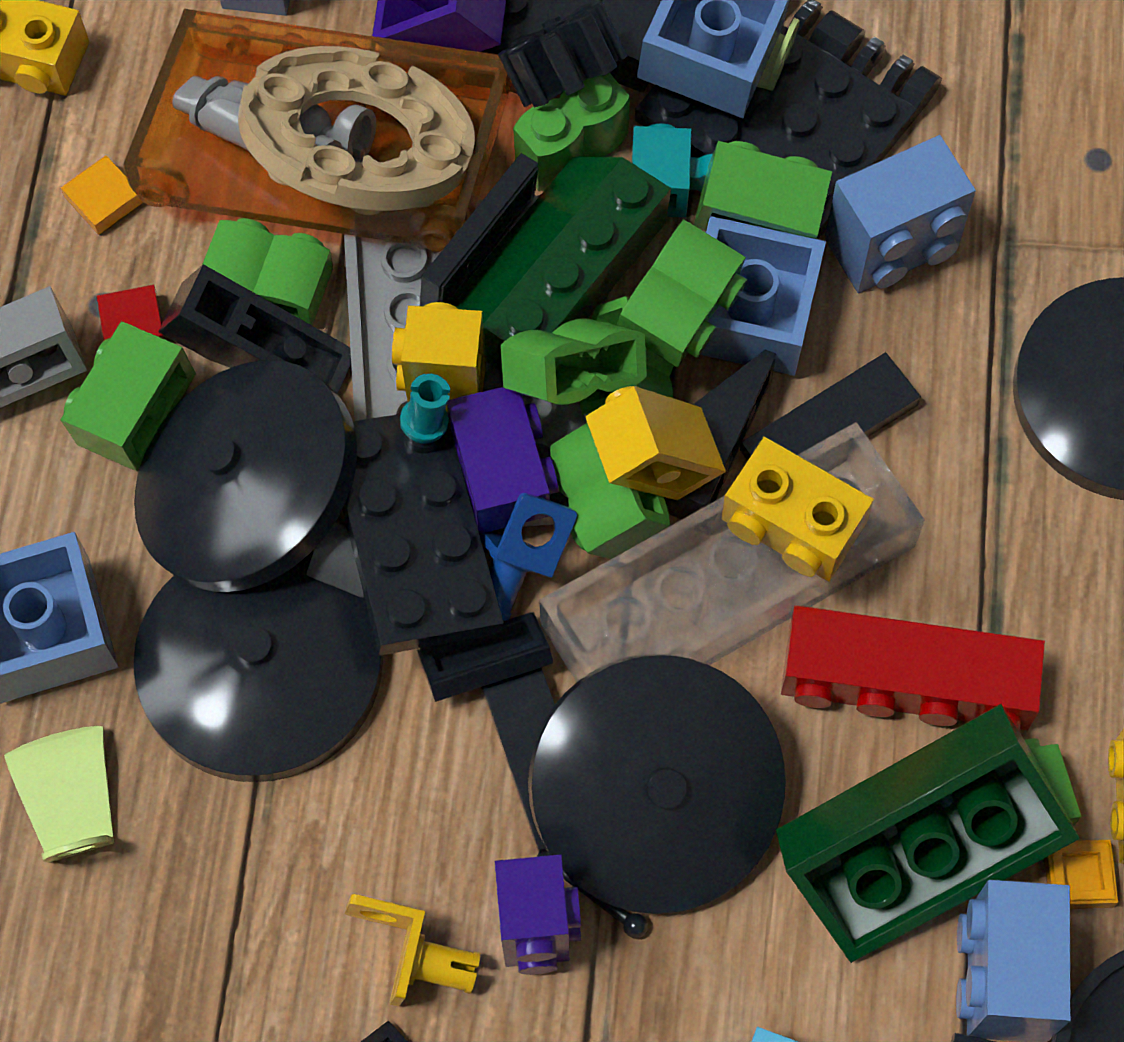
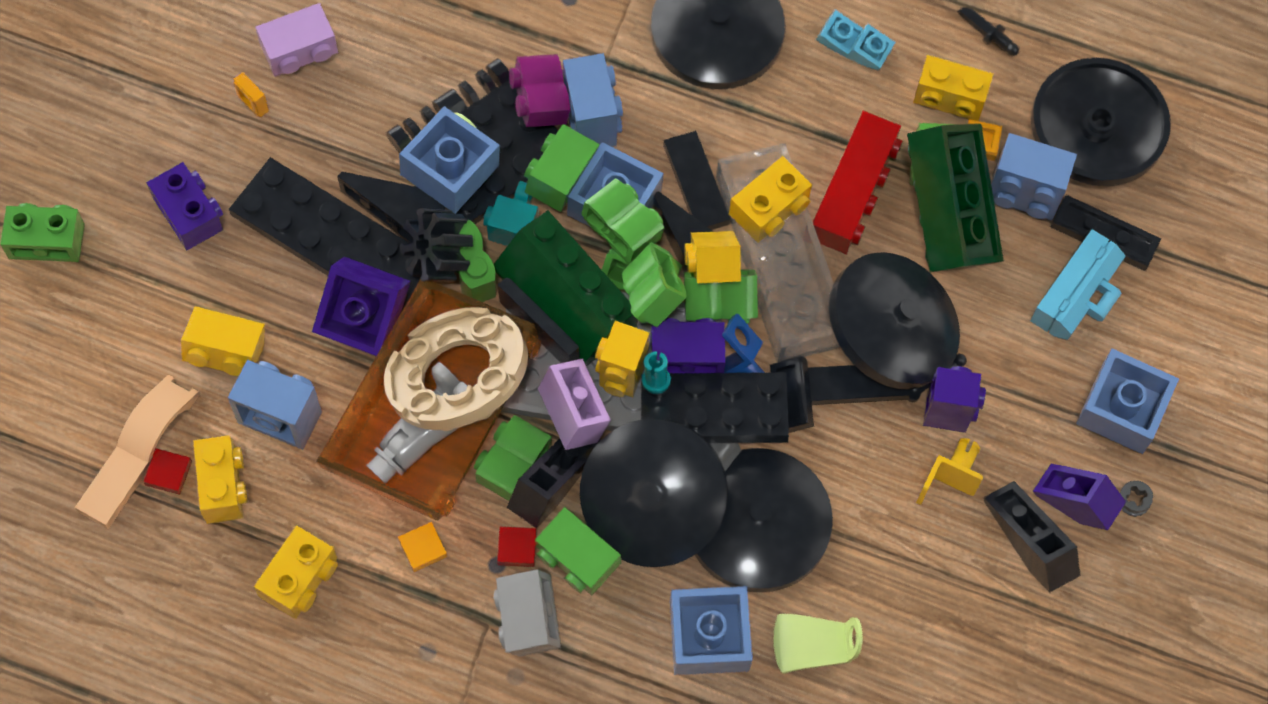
camera: 80 degrees left, 0 degrees up
none -> magenta brick [509,54,570,127]
none -> lavender brick [538,359,611,450]

